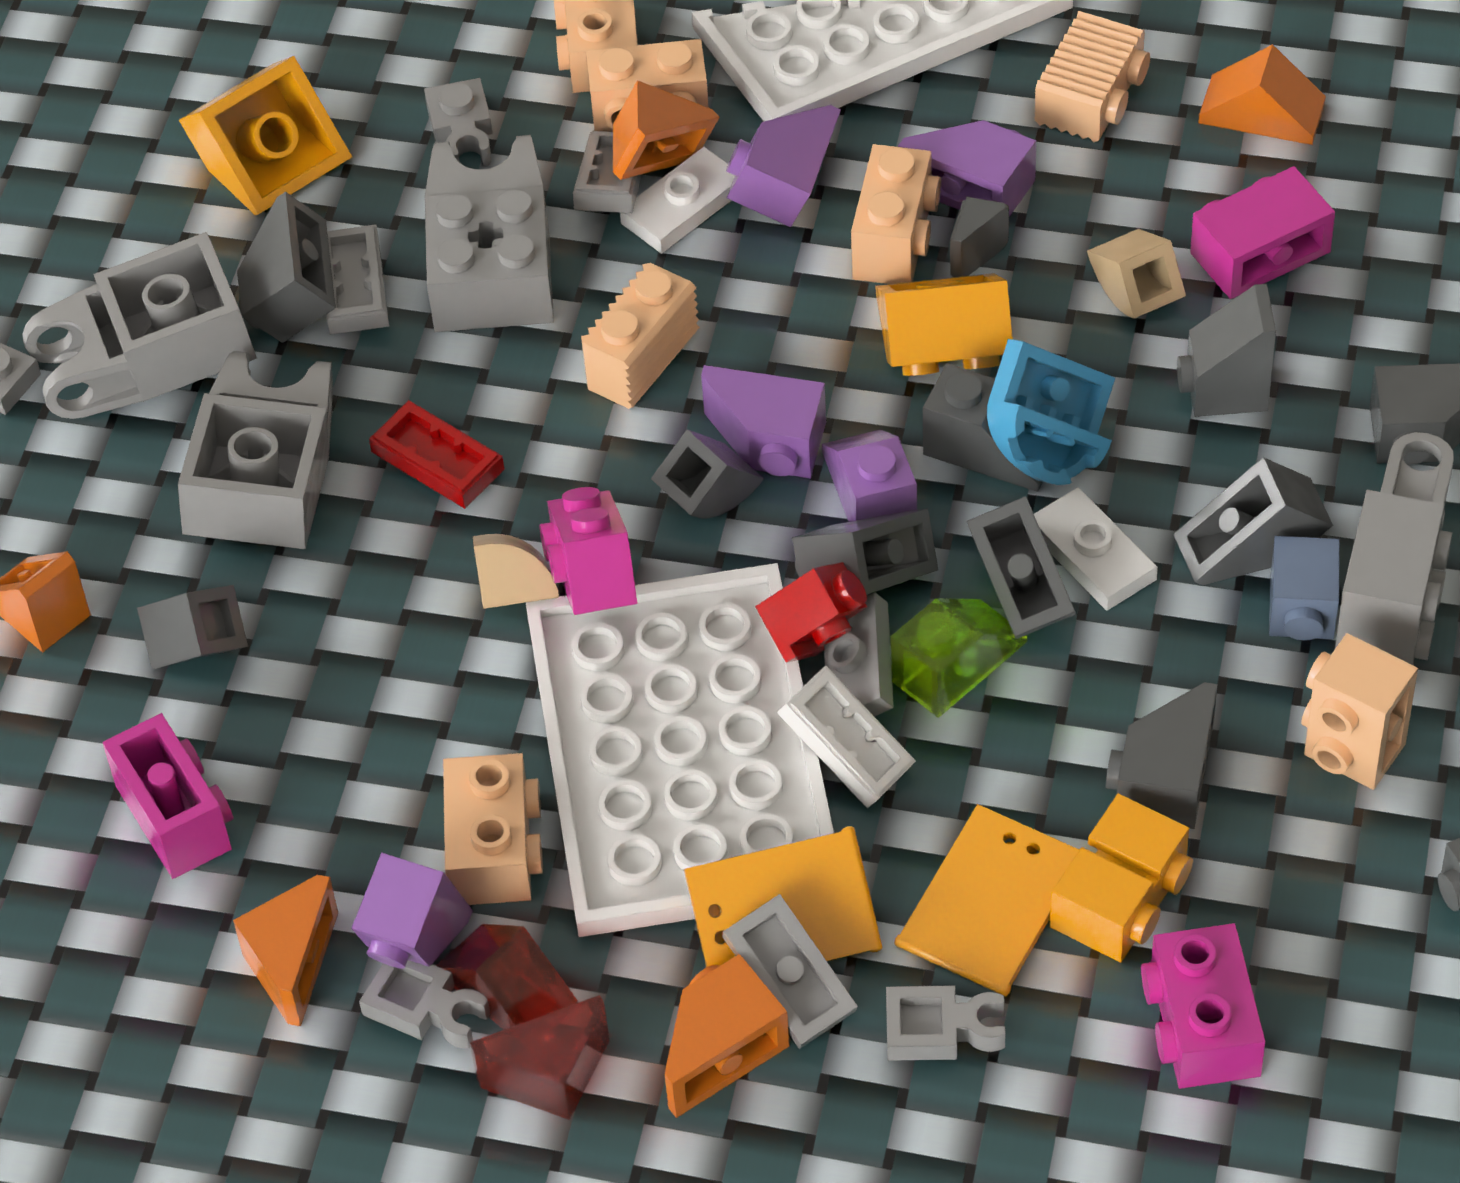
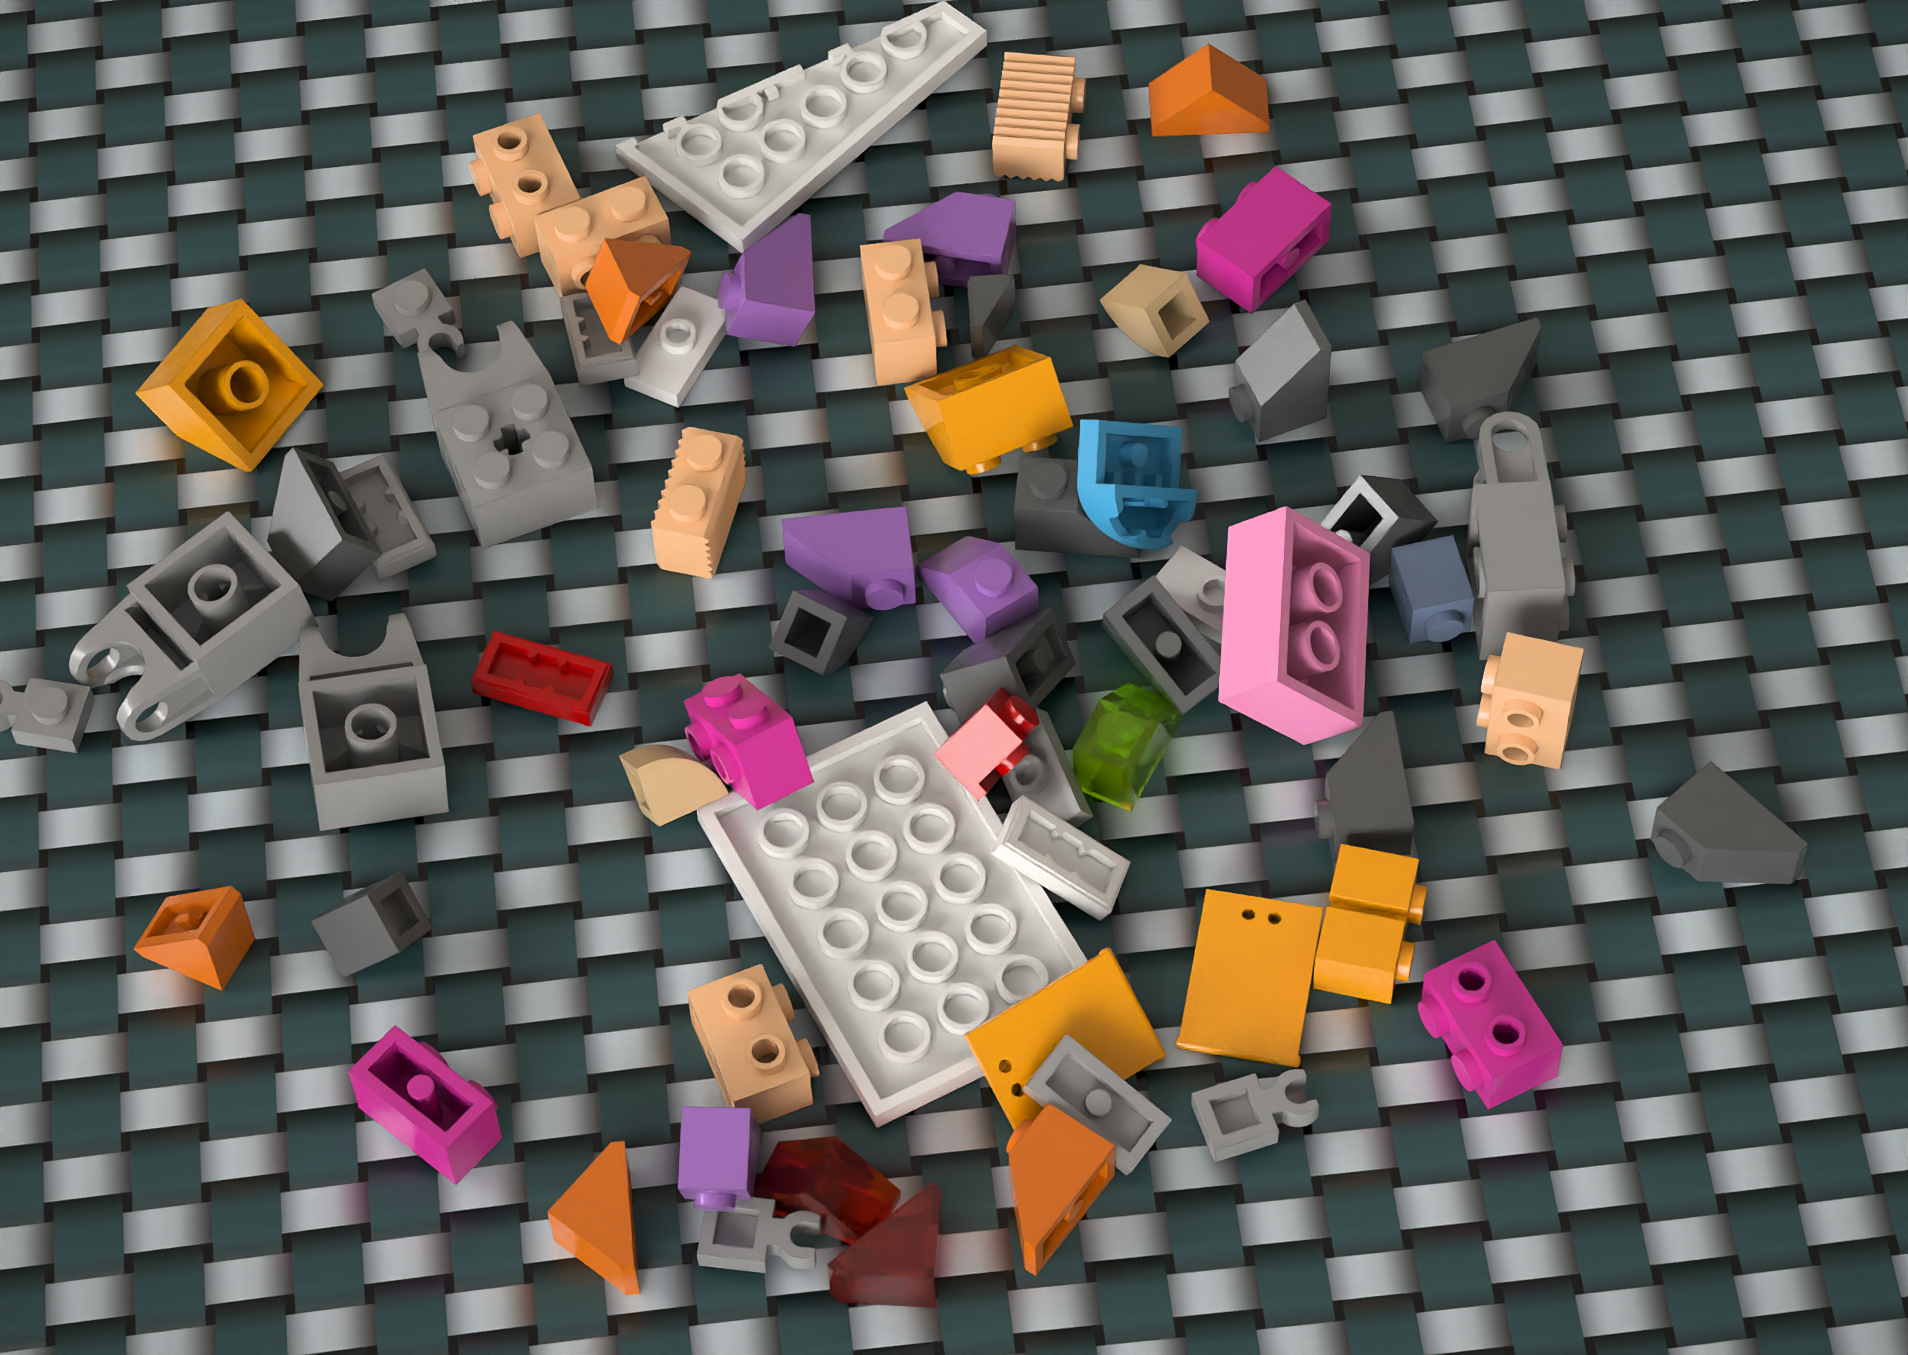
camera: 20 degrees left, 5 degrees up
none -> bright pink brick [1218,506,1370,745]

